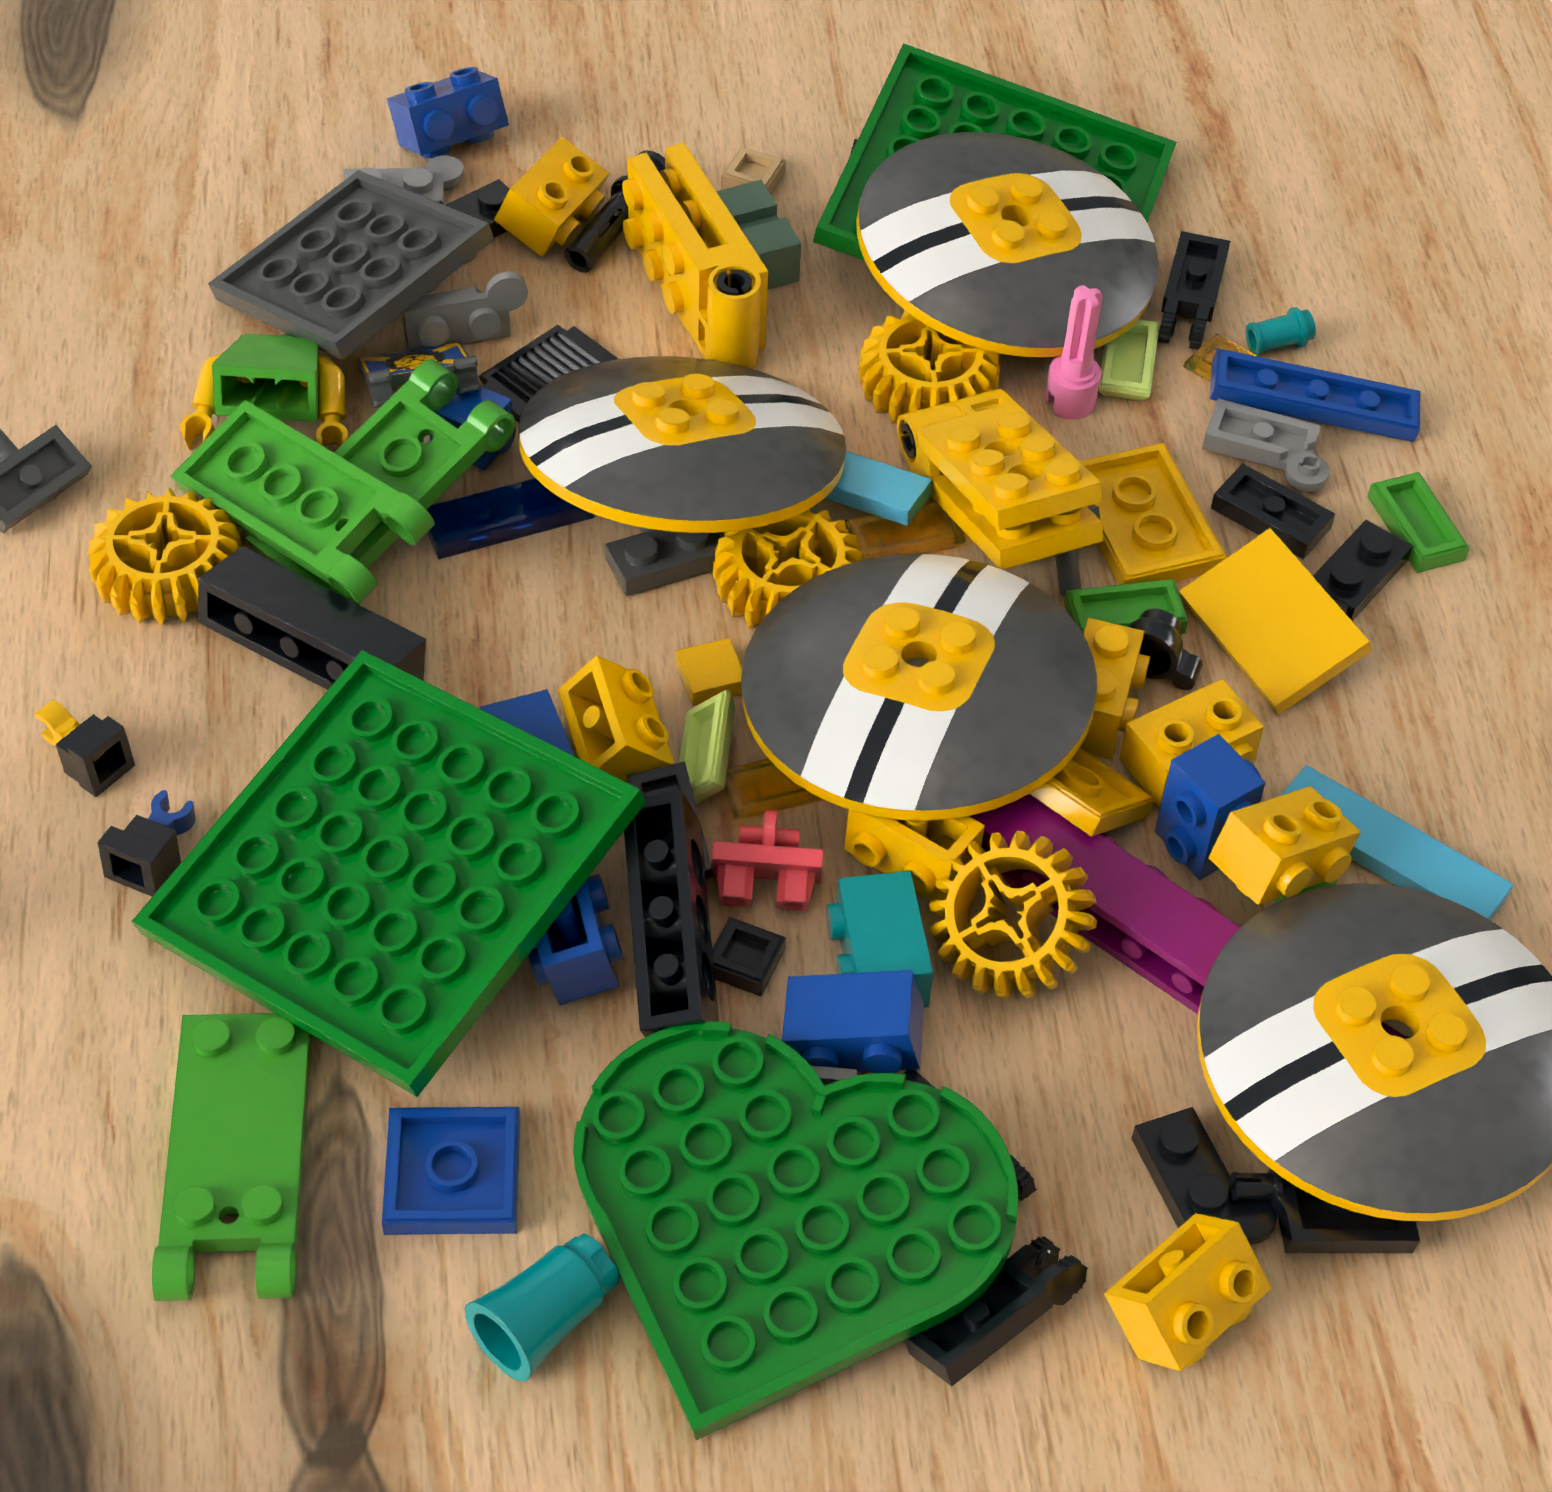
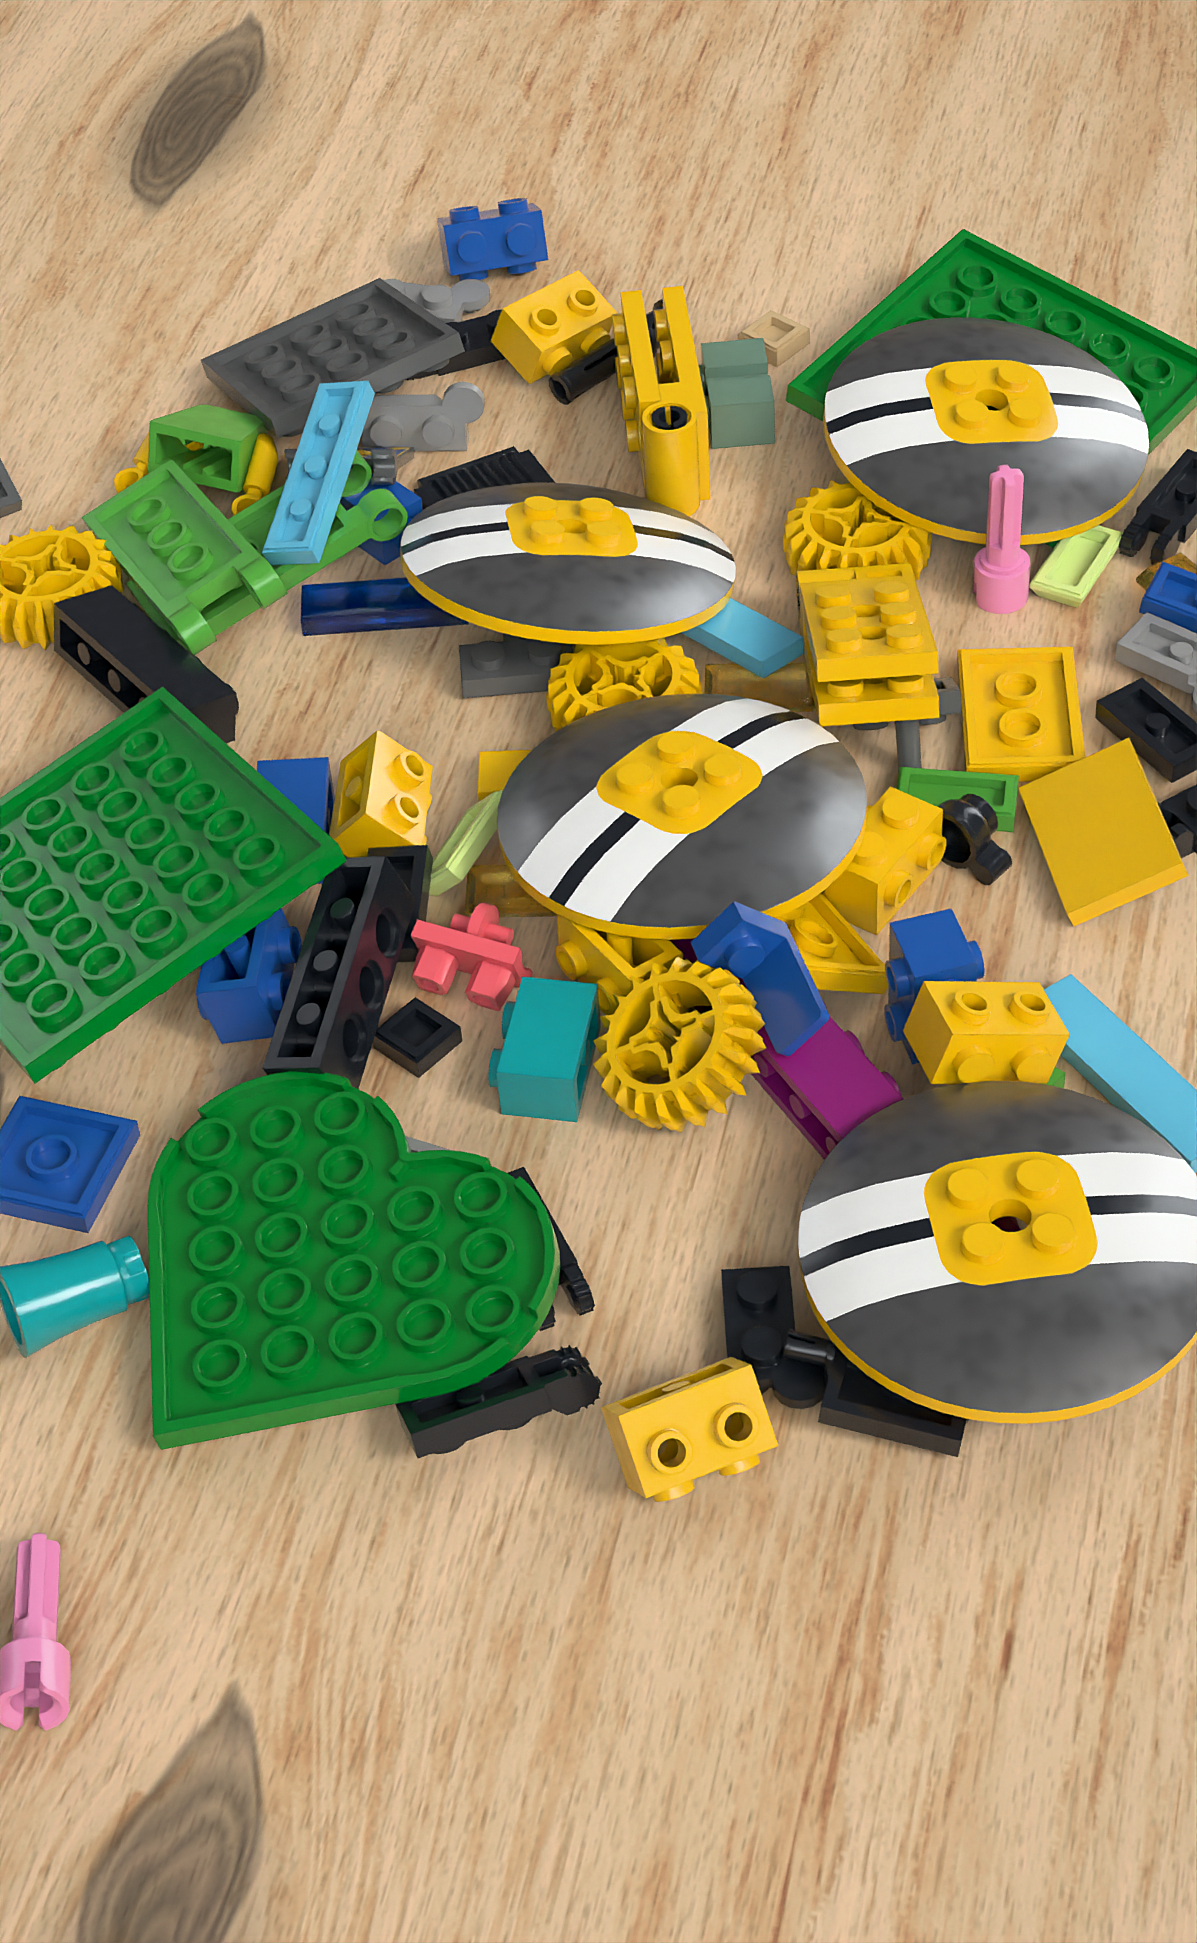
camera: 25 degrees right, 5 degrees down
blue brick [782,970,924,1073] -> none
yellow brick [1119,679,1264,808] -> none
none -> medium azure tile [262,381,375,565]
none -> blue bracket [690,901,829,1057]

